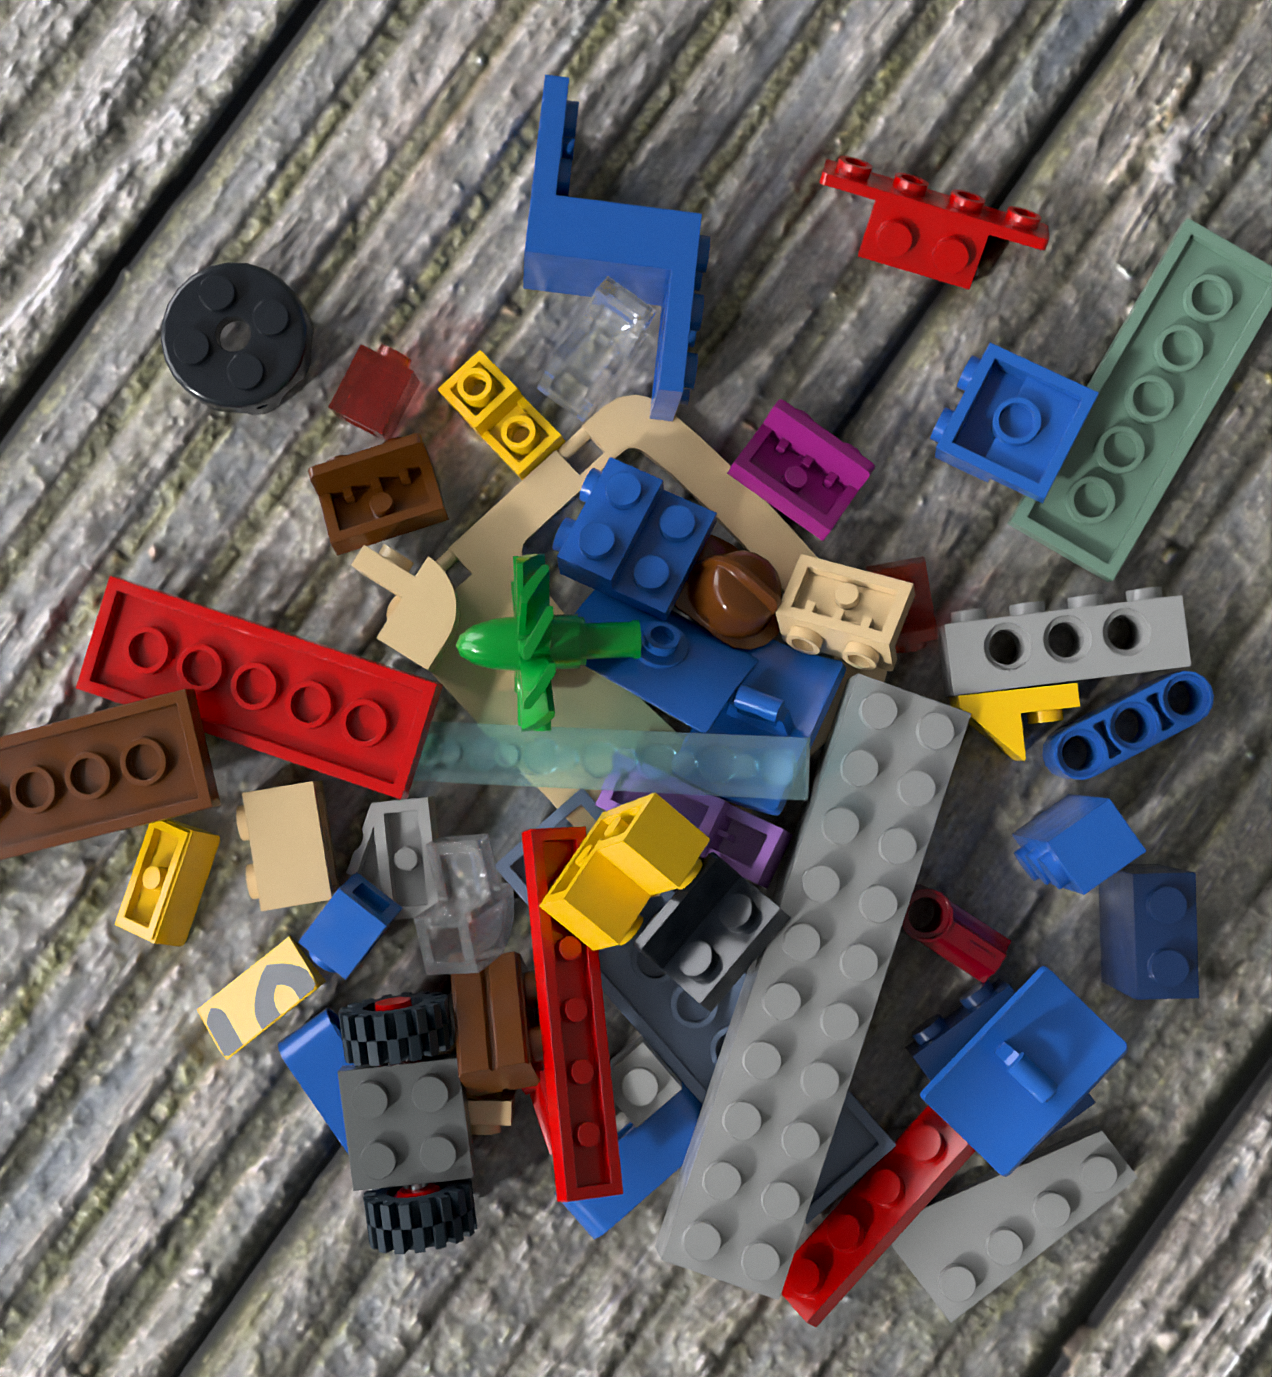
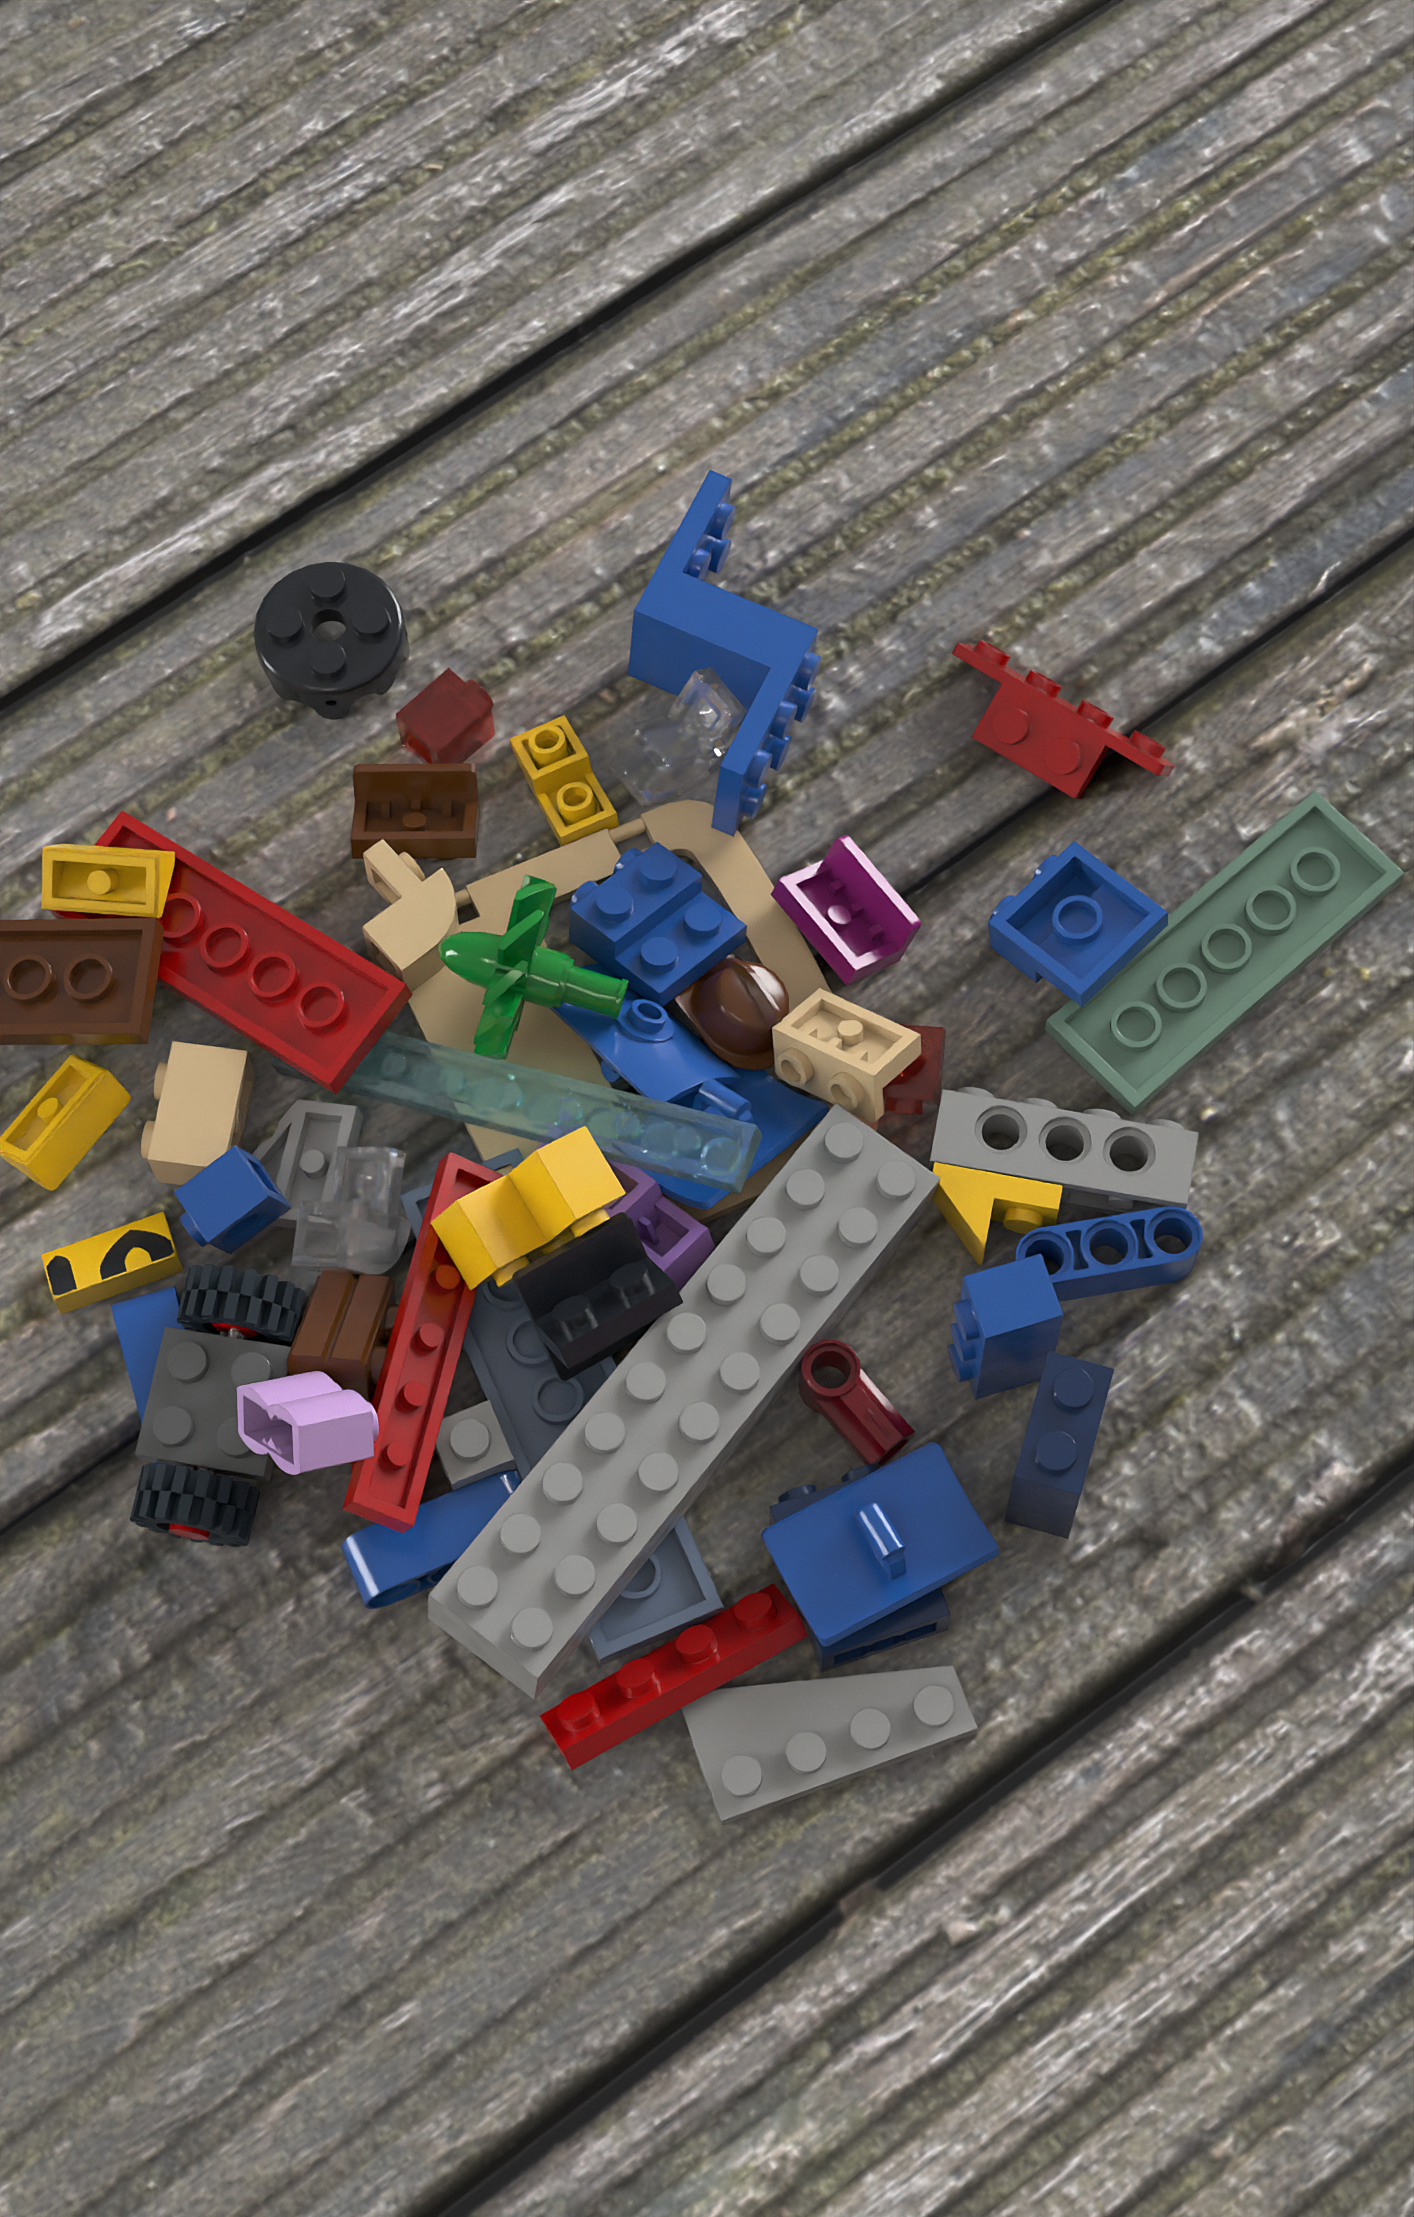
camera: 15 degrees right, 20 degrees down
none -> yellow slope [41,844,175,918]
none -> lavender brick [237,1371,379,1475]

